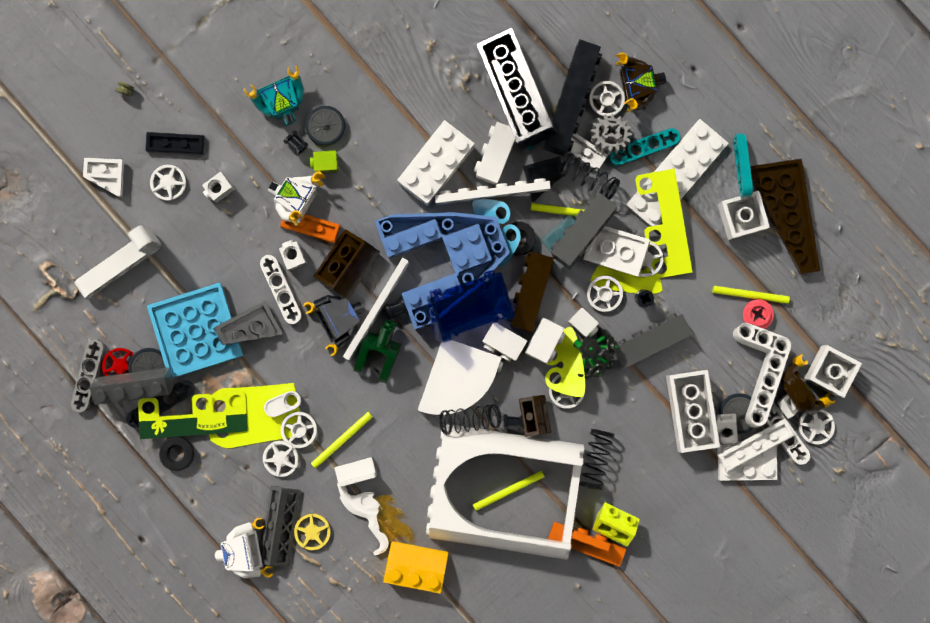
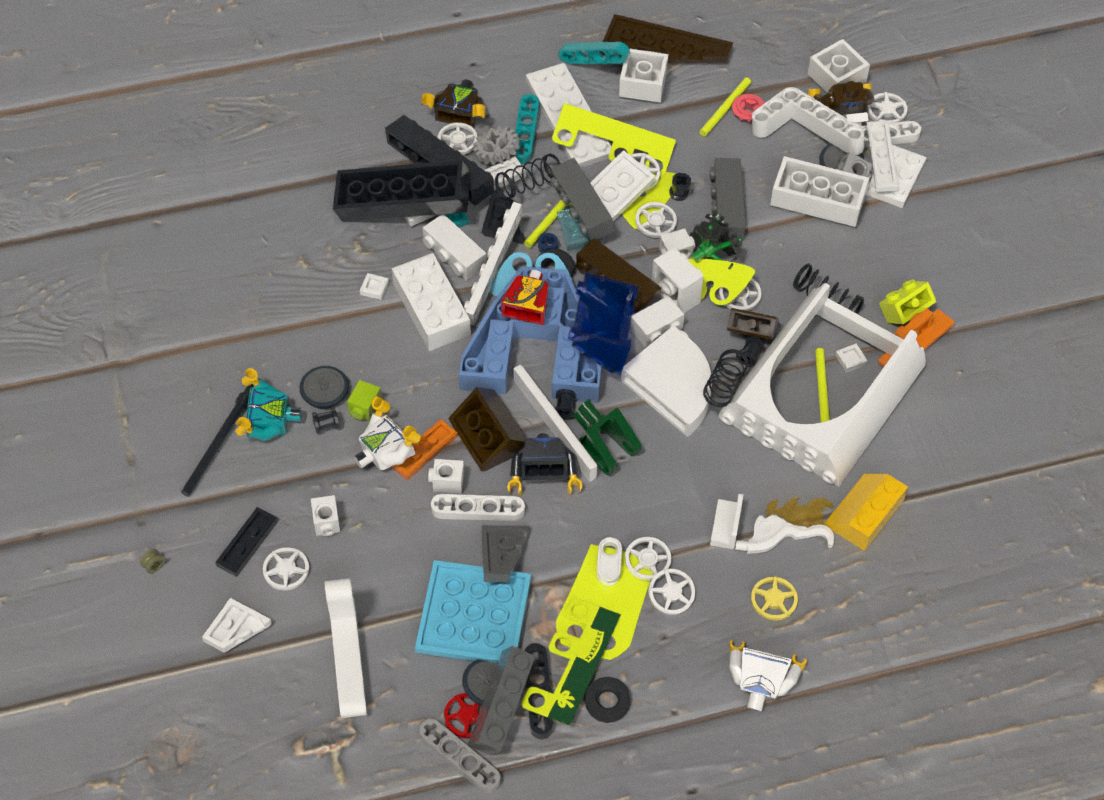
camera: 60 degrees left, 30 degrees down
dark grey fence [260,485,301,567] -> none
neon yellow bar [311,412,373,469] -> none
none -> black bar [181,384,253,497]
none -> white tile [360,273,389,300]
none -> torso [501,270,548,325]
none -> dark blue bush [538,233,558,253]
none -> white tile [835,343,867,373]

